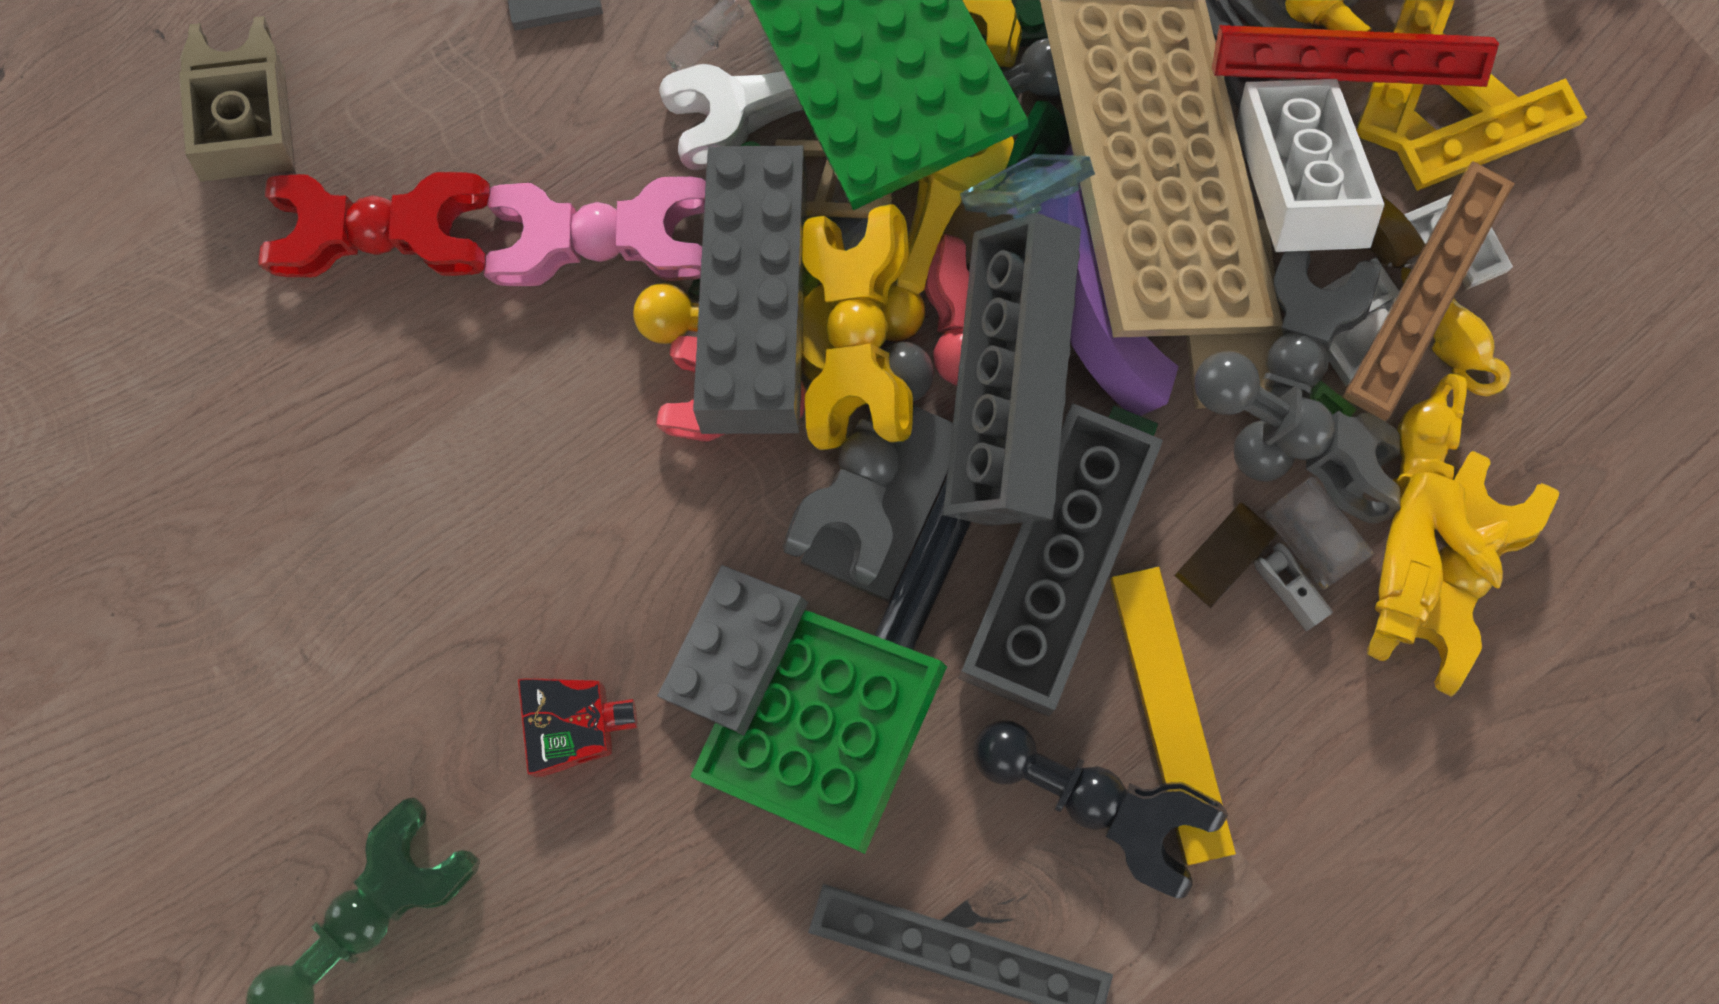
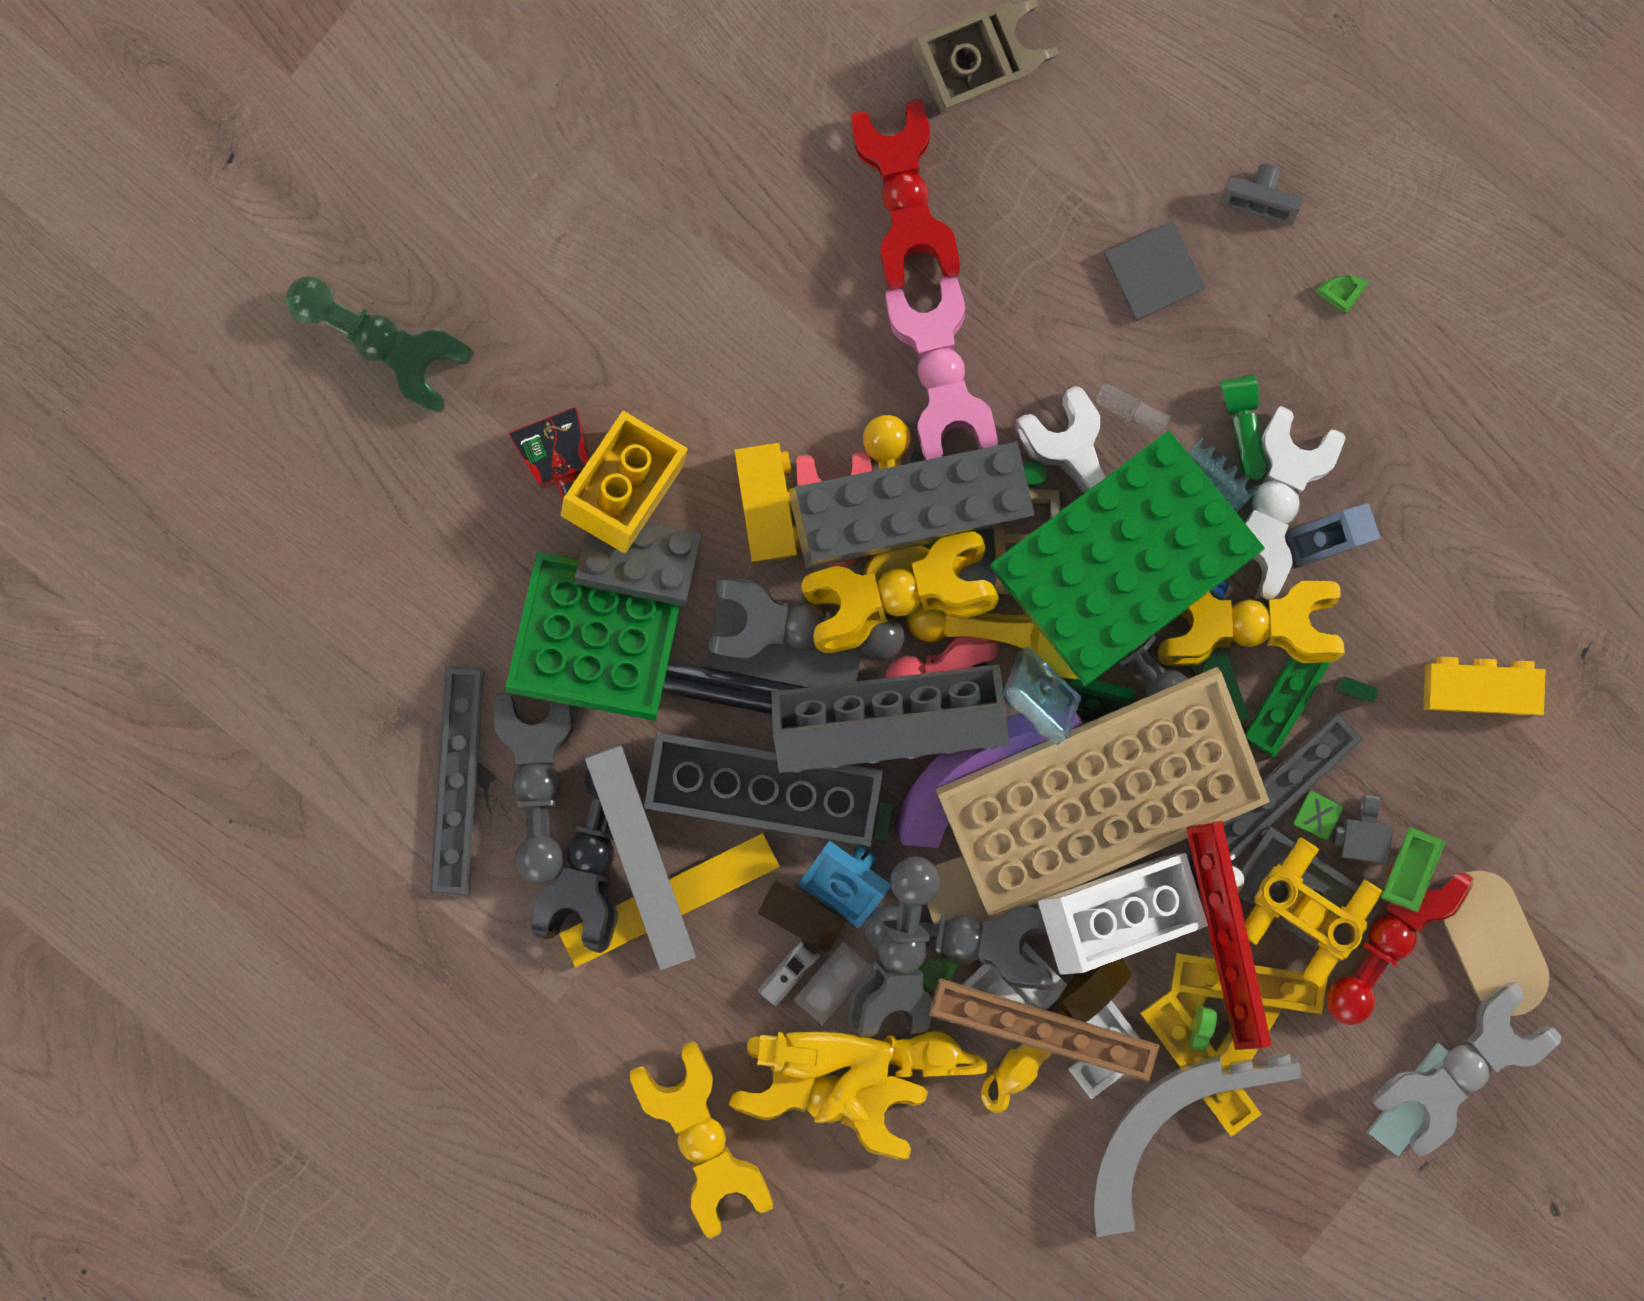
camera: 75 degrees right, 10 degrees up
none -> dark grey piece [494,693,573,884]
none -> yellow brick [560,411,688,554]
none -> light grey tile [585,744,696,970]
none -> yellow piece [630,1041,773,1239]
none -> yellow brick [734,443,801,564]
none -> dark azure tile [797,840,891,929]
none -> light grey arch [1094,1053,1302,1237]
none -> bright green tile [1189,1005,1217,1052]

